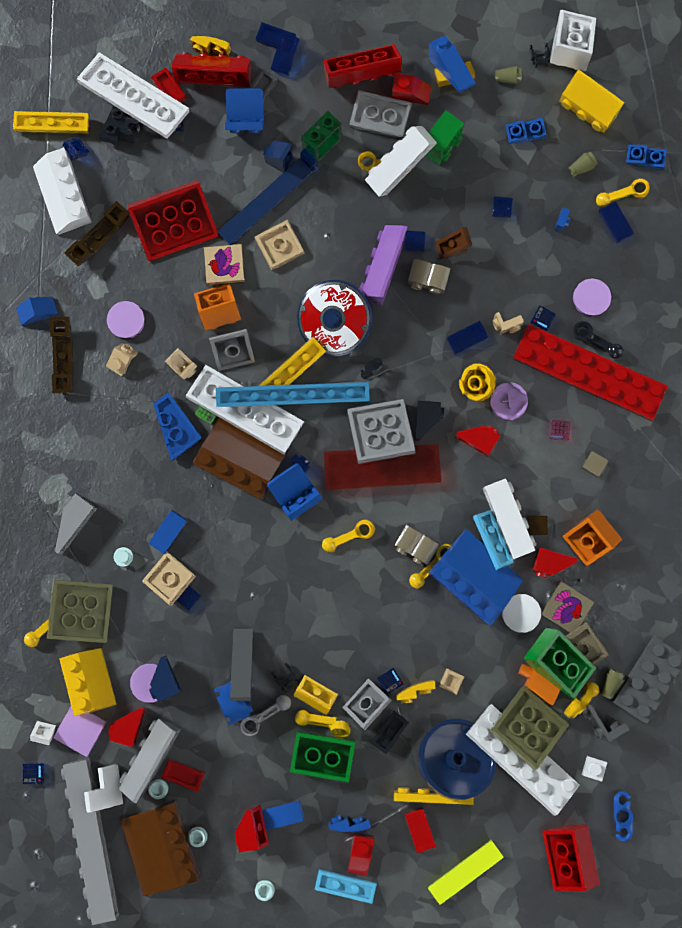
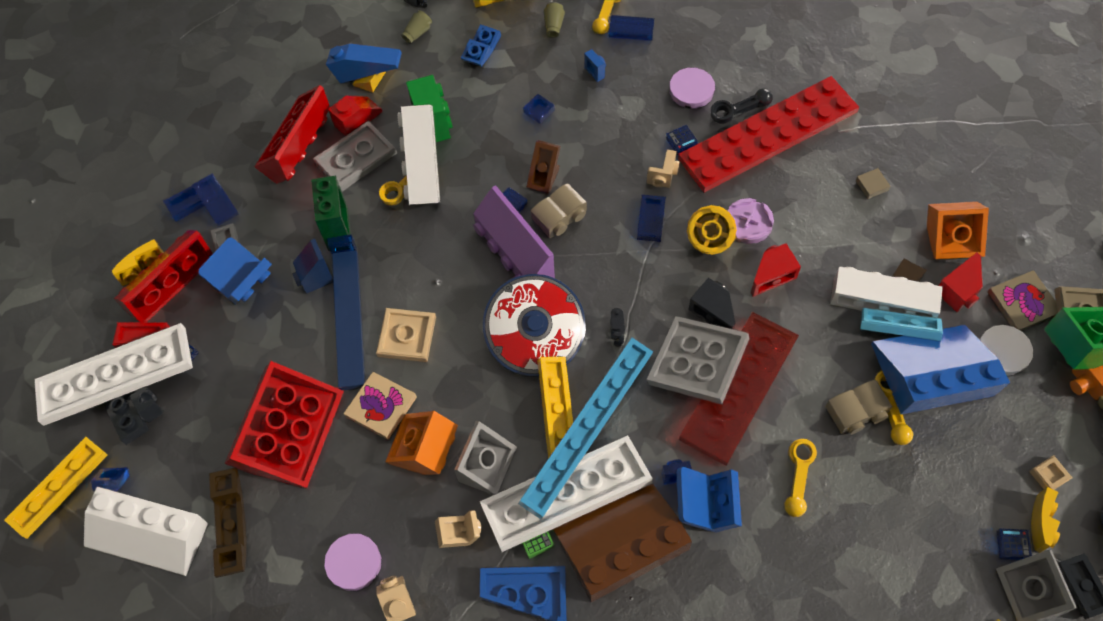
camera: 55 degrees left, 20 degrees down
clear pink tile [549,419,571,441] -> none

